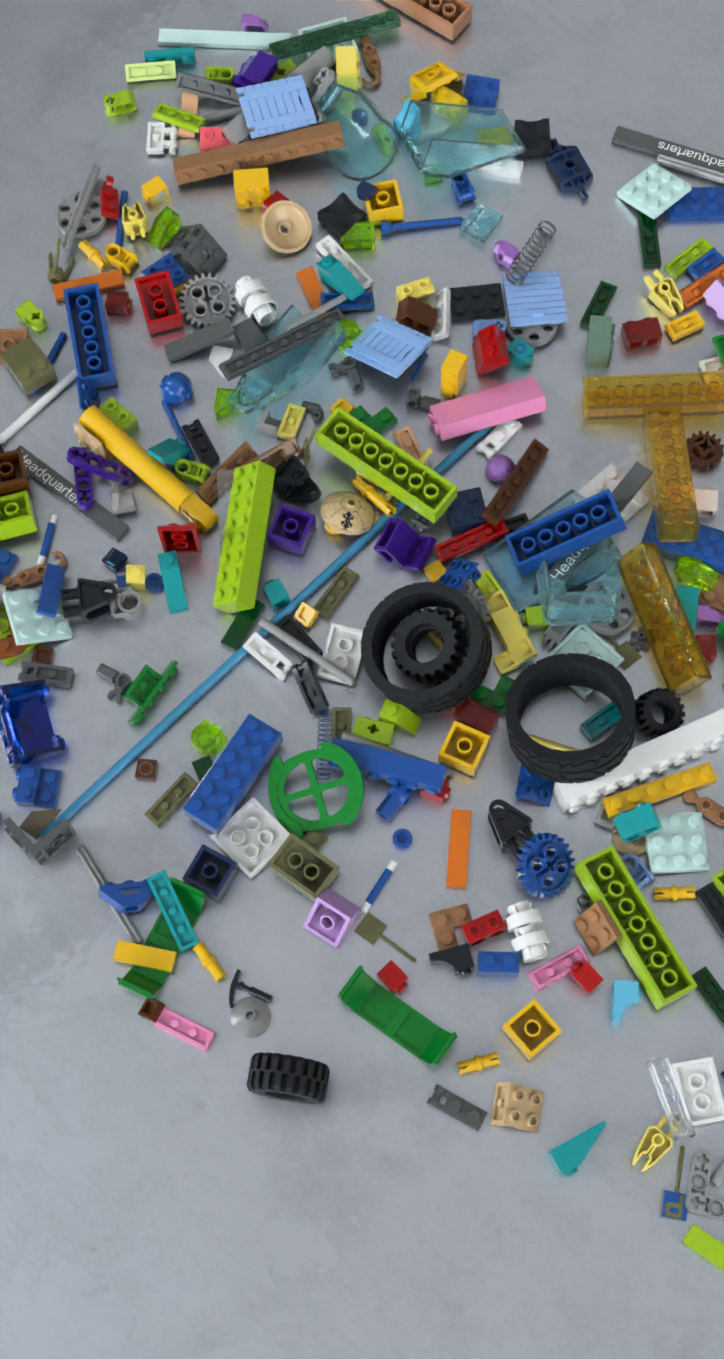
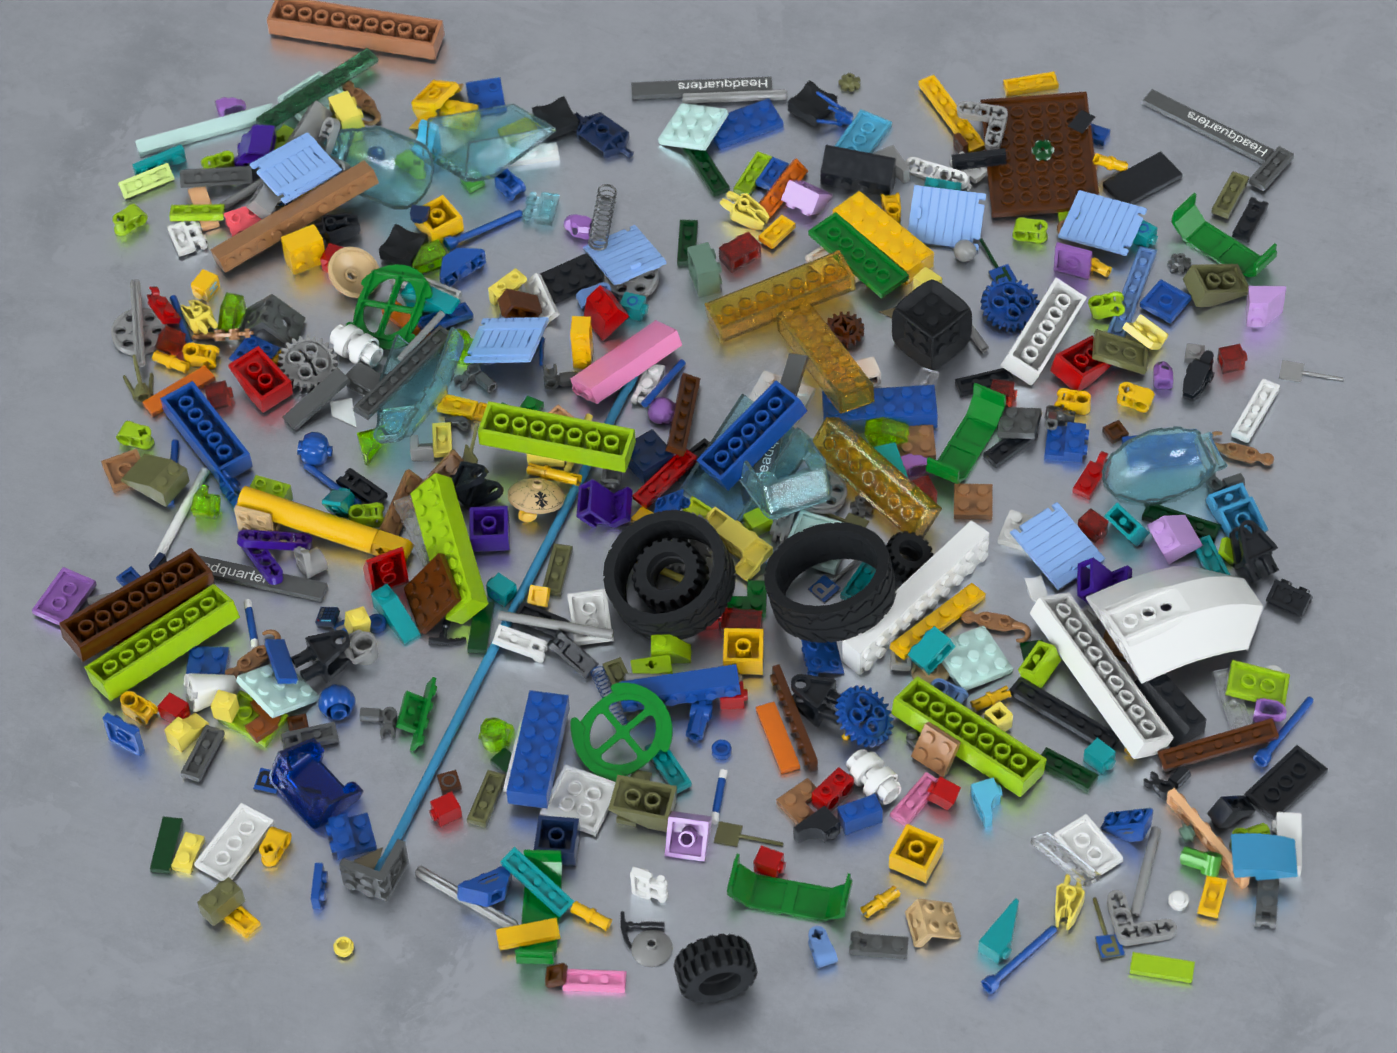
camera: 25 degrees left, 15 degrees down
none -> clear red brick [155,325,186,356]
none -> clear neon green piece [191,484,221,519]
none -> medium nougat piece [192,328,254,341]
none -> black hinge [309,213,361,244]
none -> blue plant [318,684,356,720]
none -> green window [345,264,433,350]
none -> reddish brown plate [403,553,462,635]
none -> black piece [428,617,466,645]
none -> red brick [429,791,462,827]
none -> yellow plate [437,393,479,420]
none -> blue slope [439,248,486,287]
none -> white plate [630,867,668,903]
none -> blue bar [641,359,686,408]
none -> teal plate [645,743,692,793]
none -> reddish brown plate [770,664,818,772]
none -> piece [808,560,858,604]
none -> medium blue piece [808,926,838,968]
none -> blue piece [981,925,1057,994]
none -> light yellow brick [984,701,1013,732]

